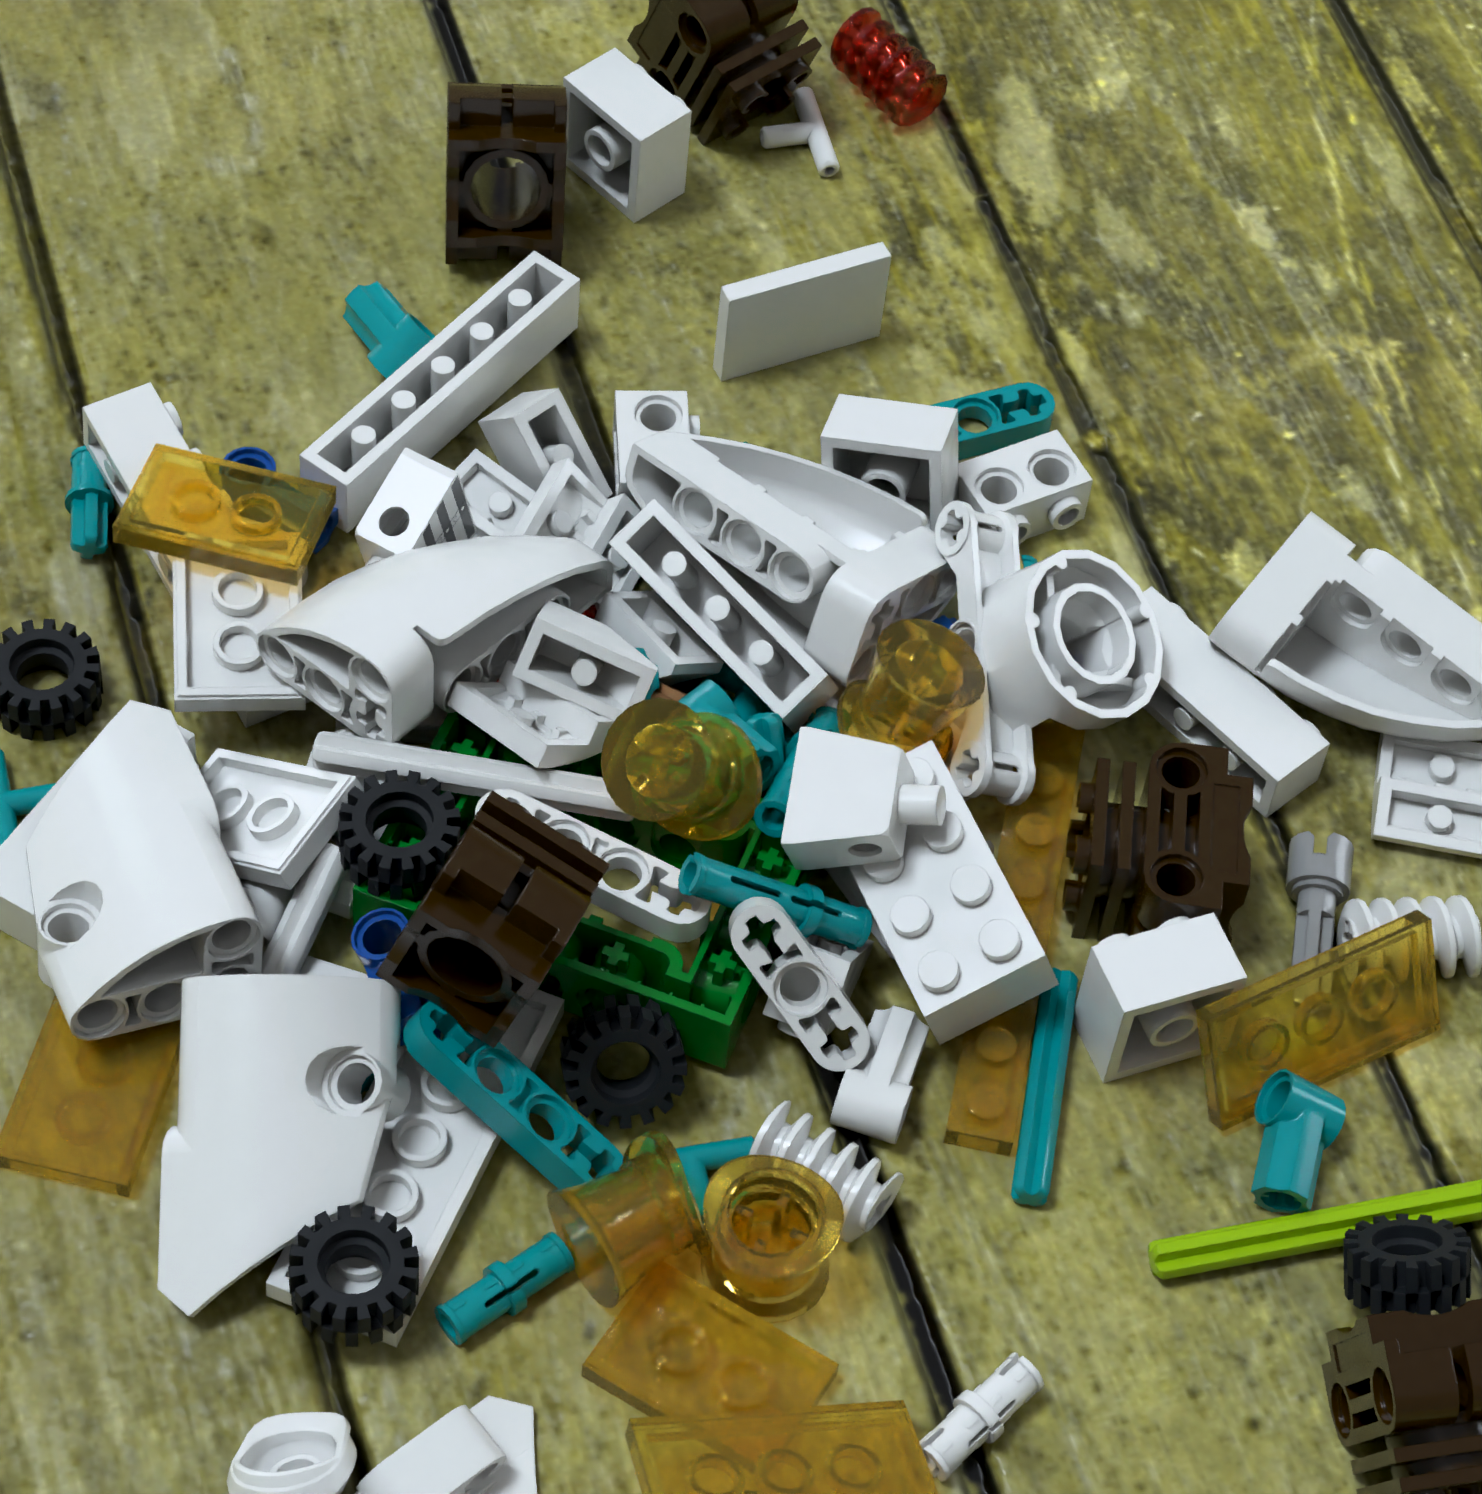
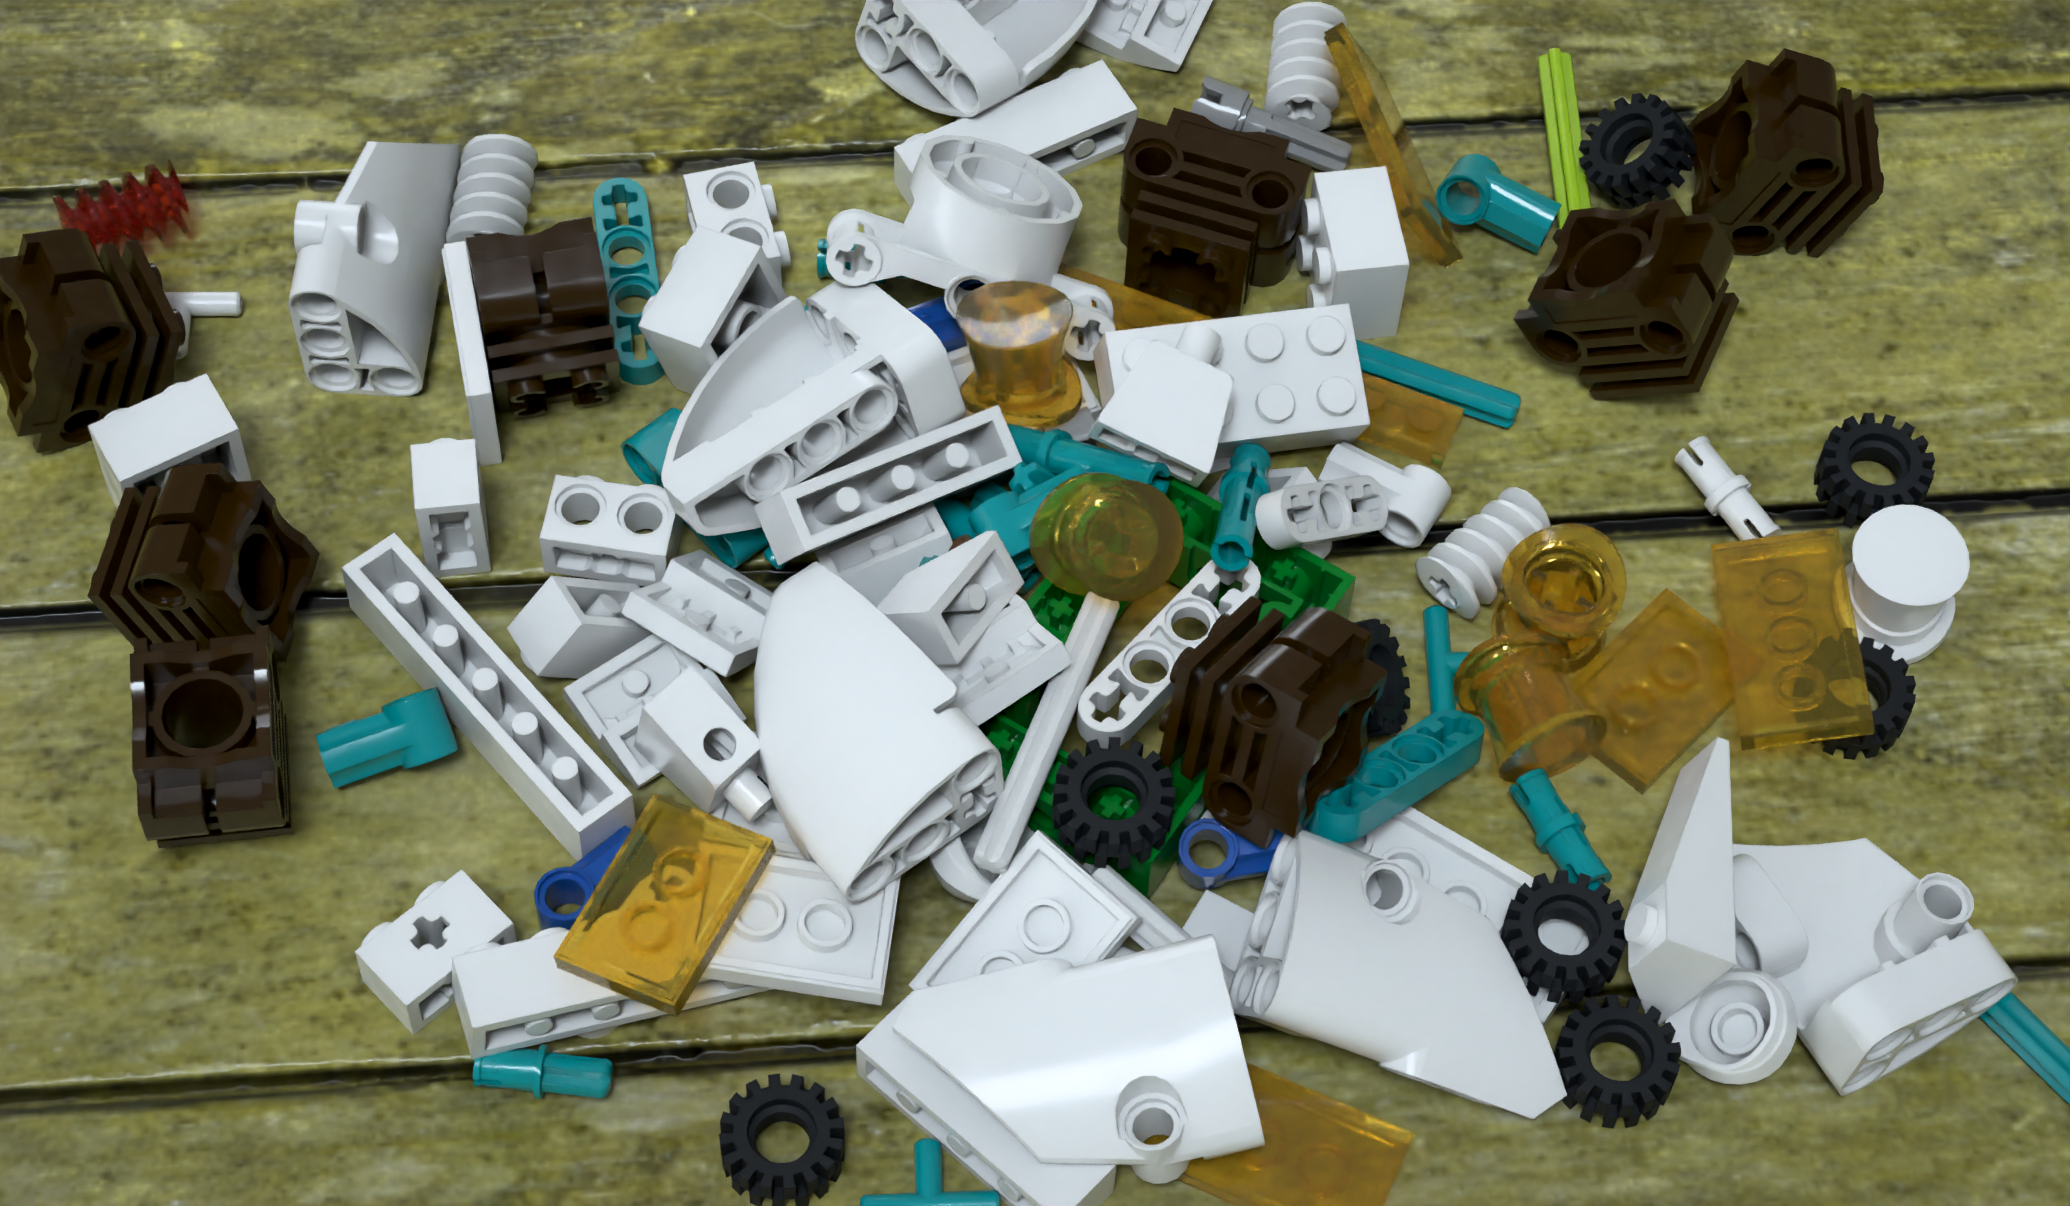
camera: 75 degrees left, 5 degrees up
none -> dark brown piece [130,625,293,848]
none -> white panel [288,141,462,397]
none -> white brick [355,869,517,1035]
none -> white brick [410,438,491,577]
none -> white piece [446,134,538,263]
none -> dark brown piece [466,217,620,418]
none -> dark brown piece [1513,199,1739,400]
none -> black tyre [1554,994,1681,1129]
none -> white wedge [1624,737,1737,1025]

